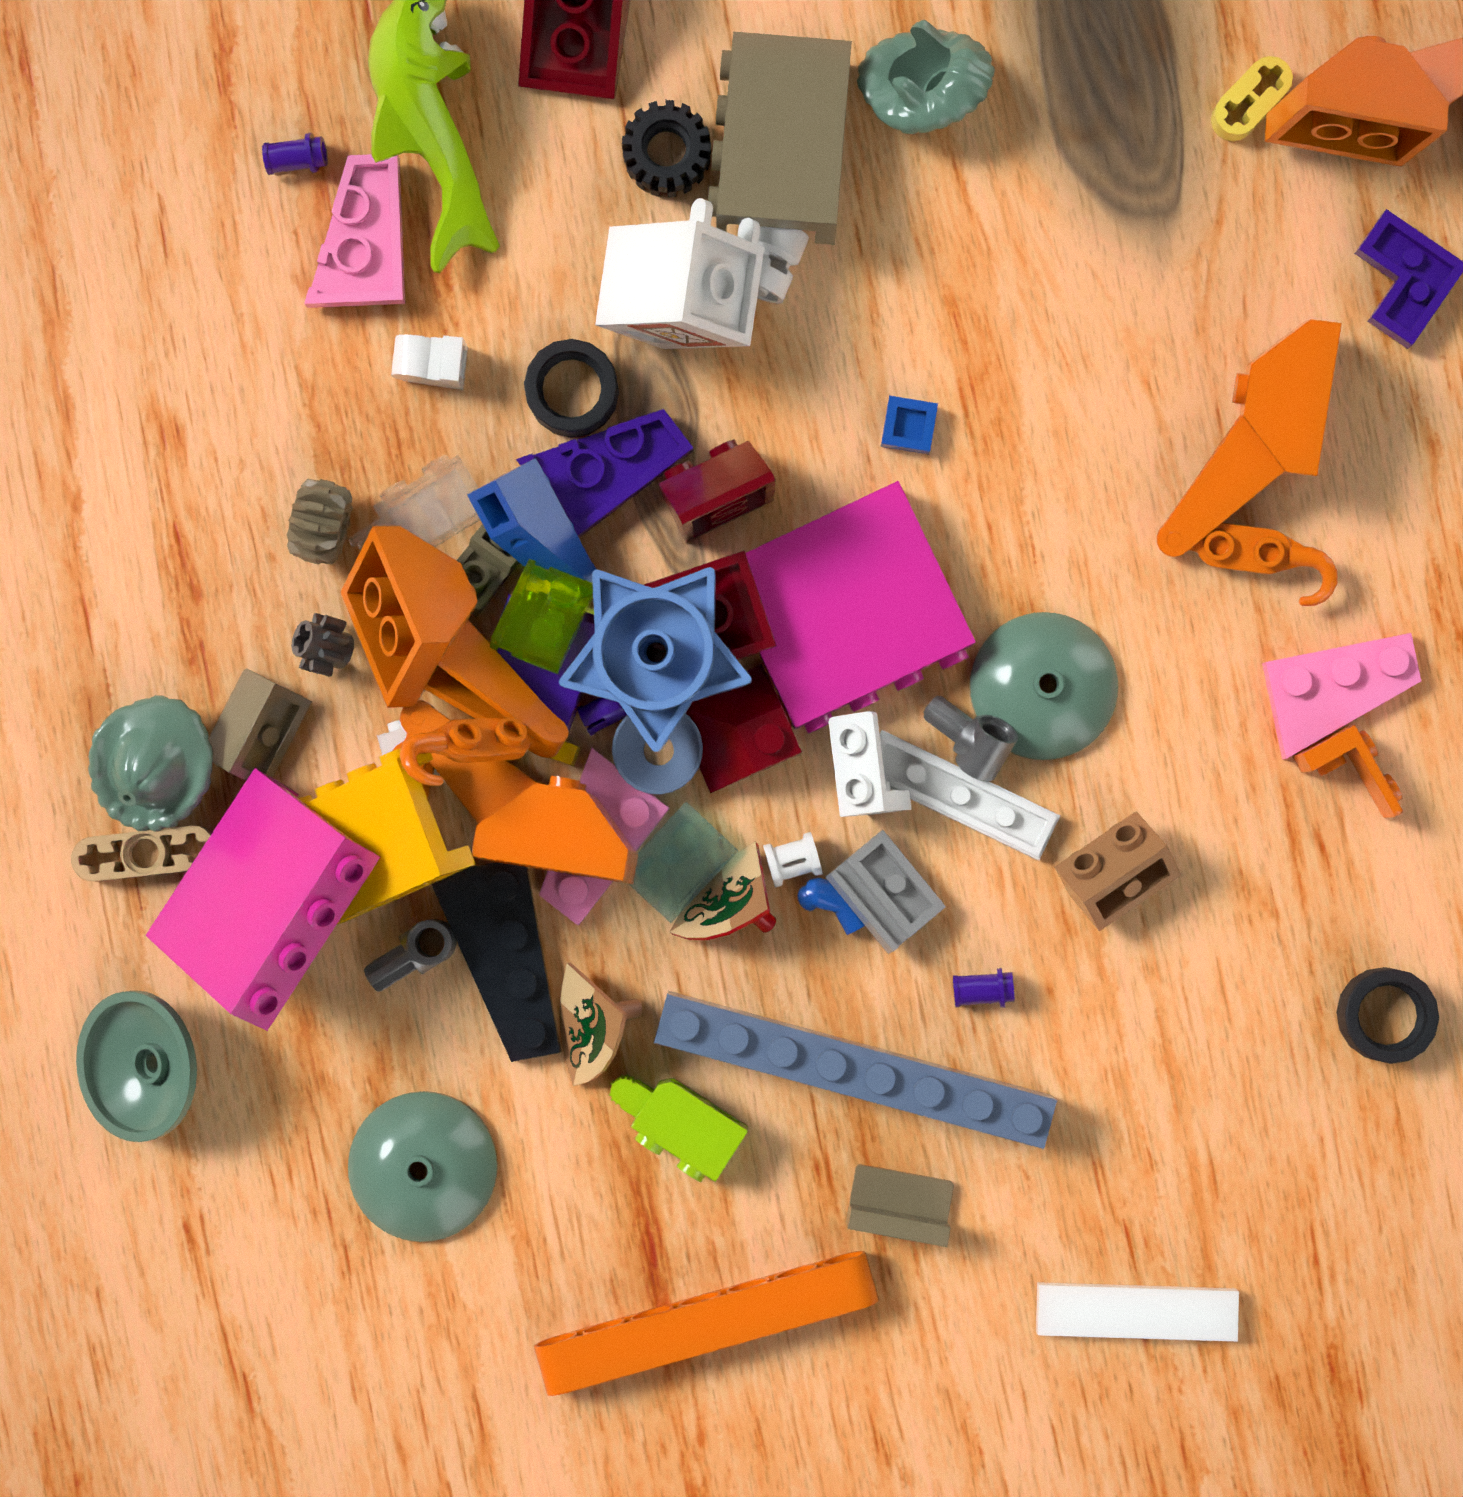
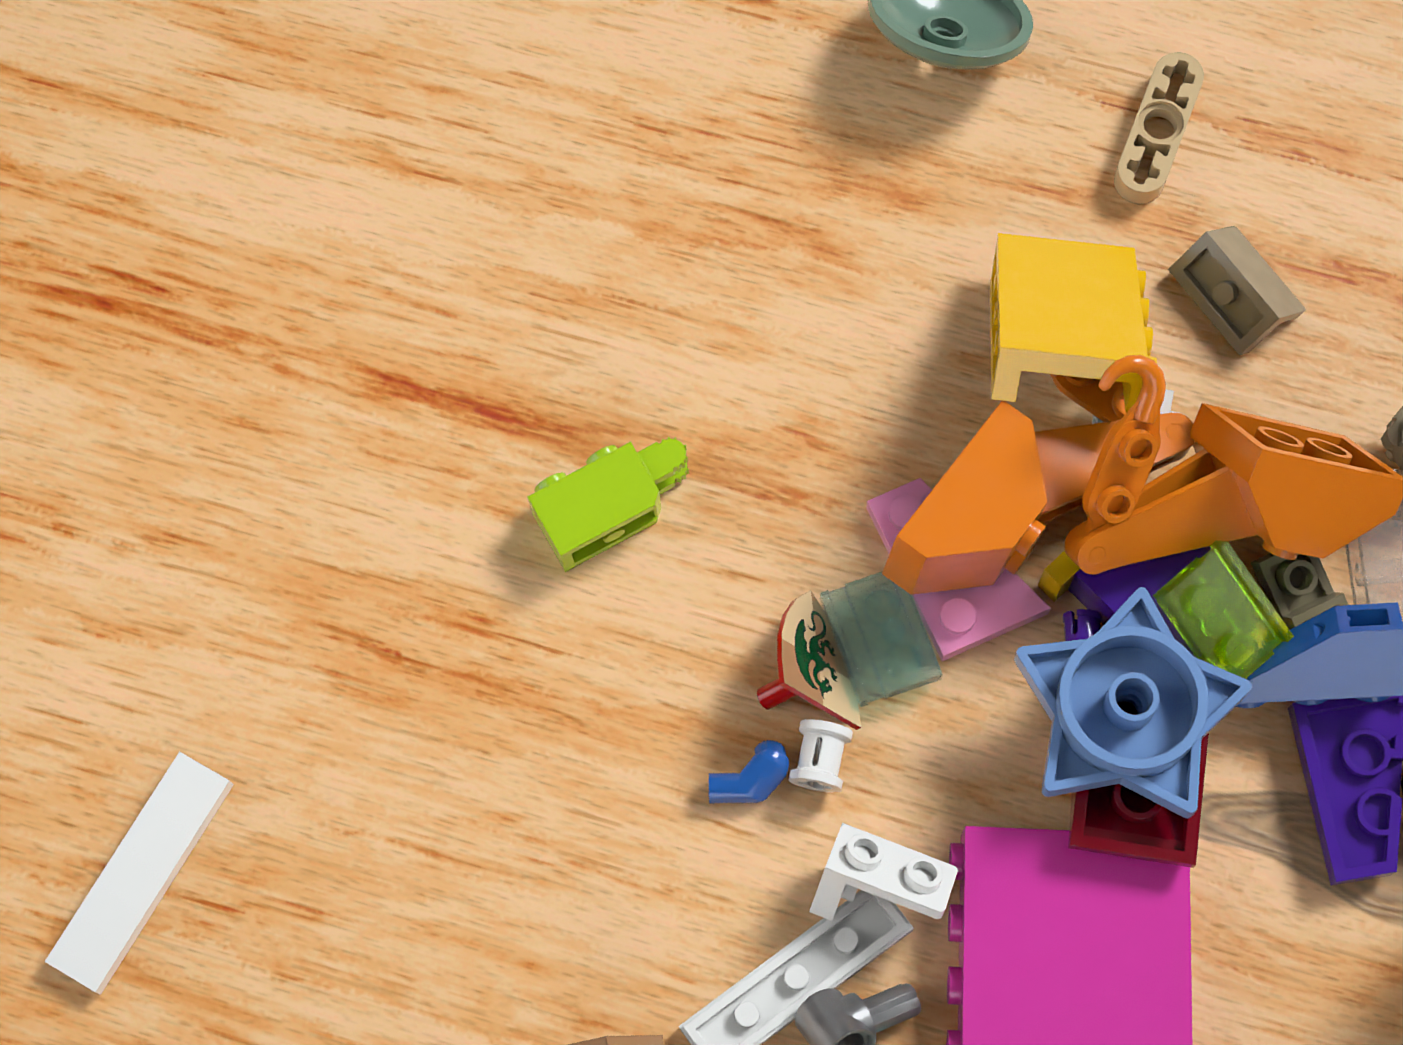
camera: 120 degrees right, 15 degrees down
sand green piece [88,695,213,832] -> none
panel [145,768,380,1031] -> none
dark grey gear [291,613,354,677] -> none
sand green dish [348,1091,498,1242] -> none
flat silver axle [364,919,457,991] -> none
black wing [431,862,561,1062] -> none
orange beam [534,1251,879,1396] -> none
shield [560,962,642,1086] -> none
sand blue piece [612,713,703,795] -> none
sand blue brick [654,991,1057,1149] -> none
dark red slope [659,439,776,543] -> none
dark red slope [686,664,802,794] -> none
light grey plate [826,830,946,954] -> none
dark tan panel [846,1164,954,1247] -> none
dark purple pin [953,968,1015,1008] -> none

